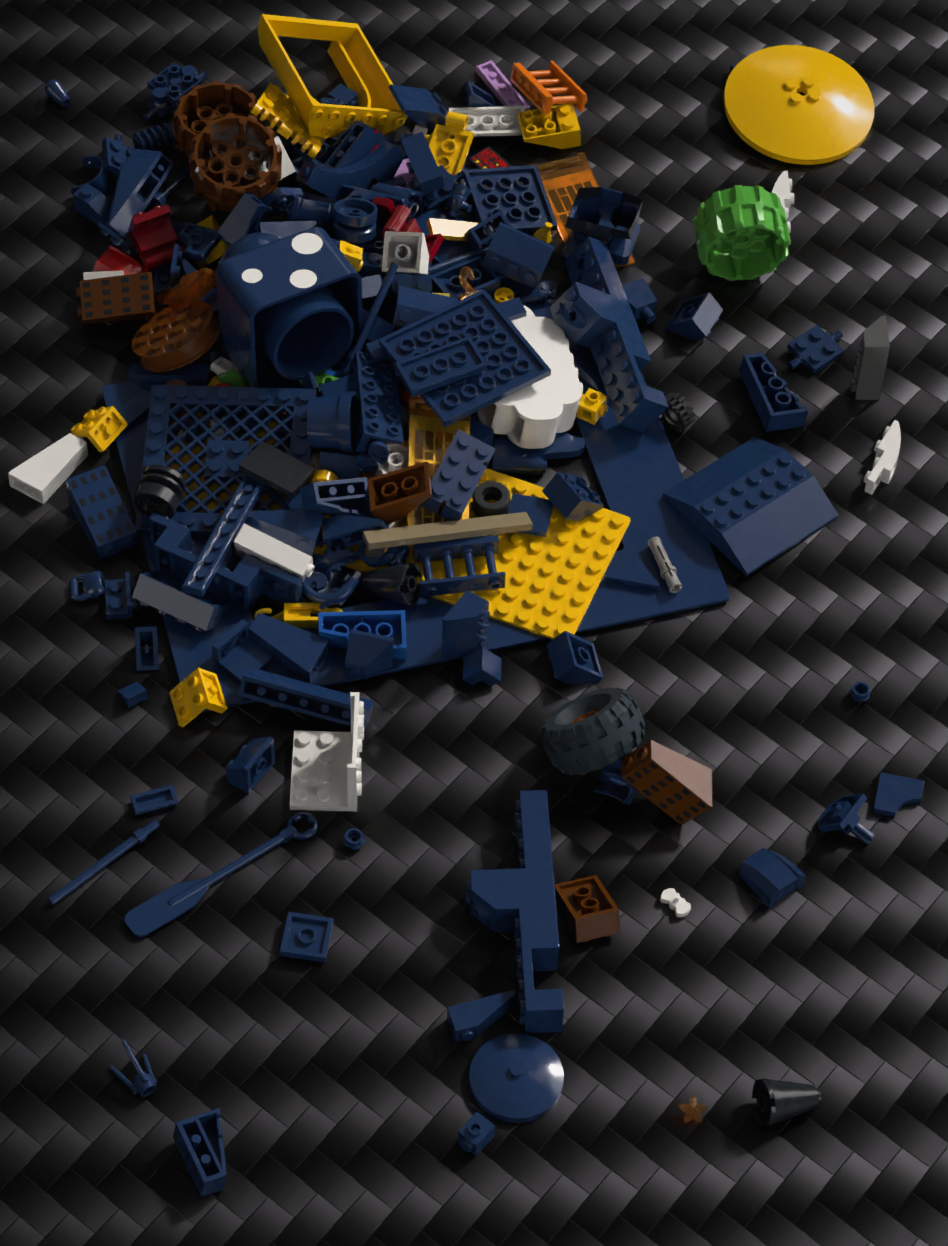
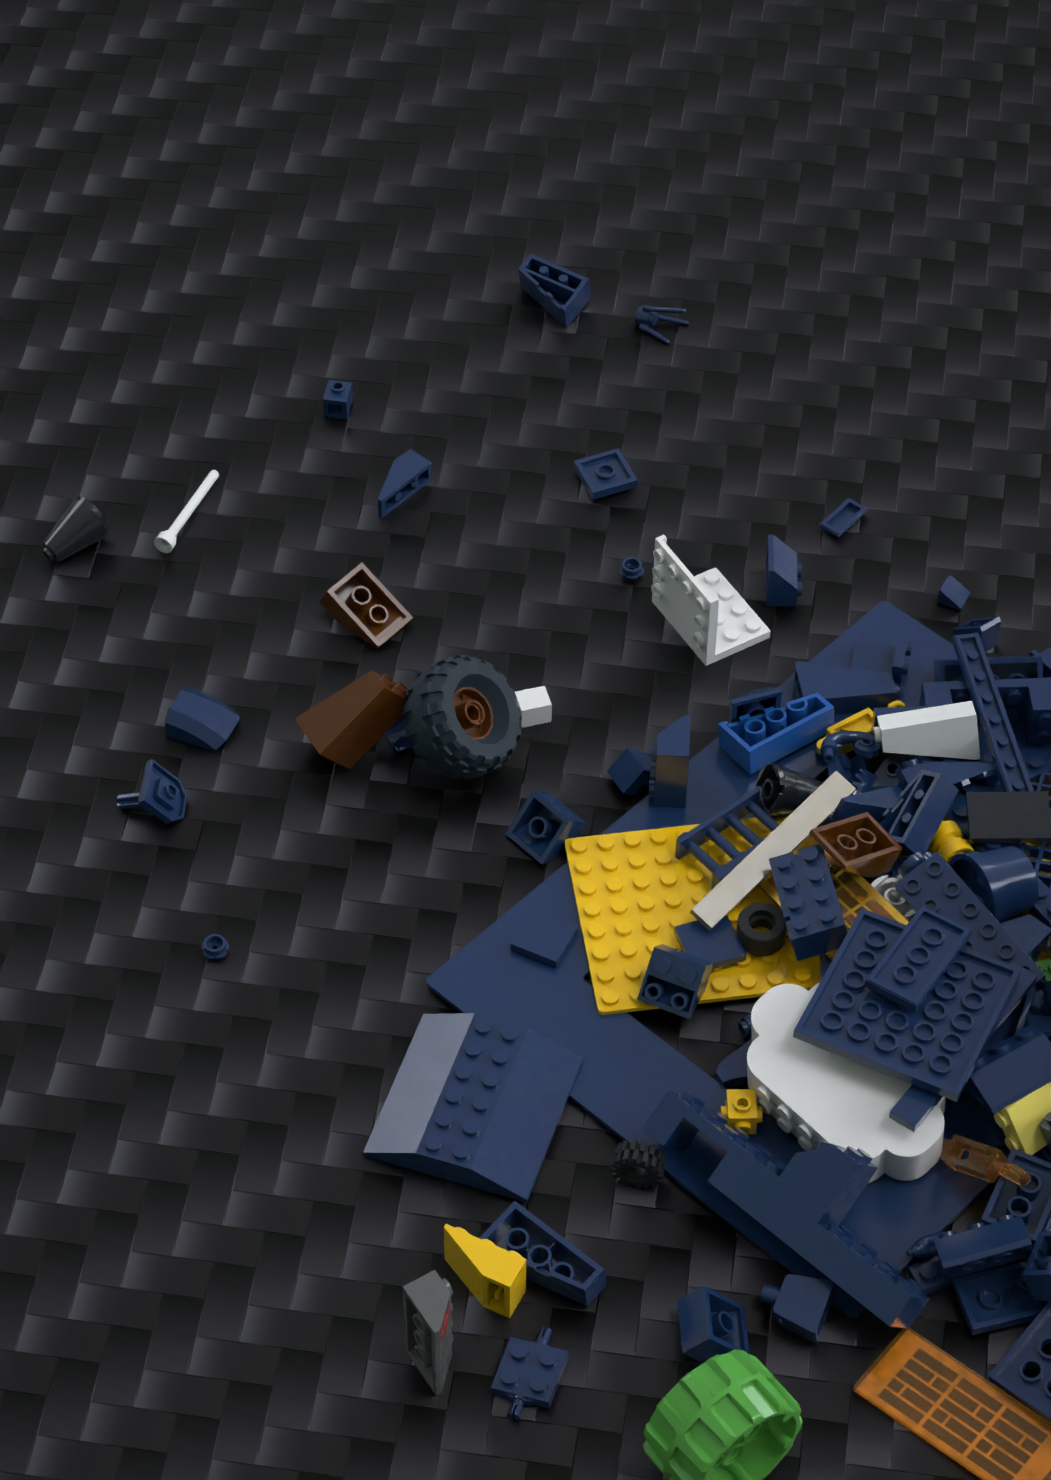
camera: 150 degrees right, 5 degrees down
dark blue bar [48,819,160,906] -> none
dark blue piece [125,812,318,937] -> none
yellow bracket [169,668,228,727] -> none
dark blue brick [238,667,374,730] -> none
dark blue piece [465,790,564,1033] -> none
dark blue dish [469,1033,564,1123] -> none
yellow wheel [494,287,514,304] -> none
yellow rock [533,222,552,244] -> none
dark blue piece [561,187,643,266] -> none
light grey pin [648,537,682,593] -> none
white piece [660,888,691,917] -> none
clear orange plant [679,1095,708,1123] -> none
white slope [864,420,901,495] -> none
dark blue tile [873,772,924,817] -> none
none -> white piece [154,470,219,553]
none -> yellow slope [444,1224,526,1319]
none -> white brick [515,686,552,728]

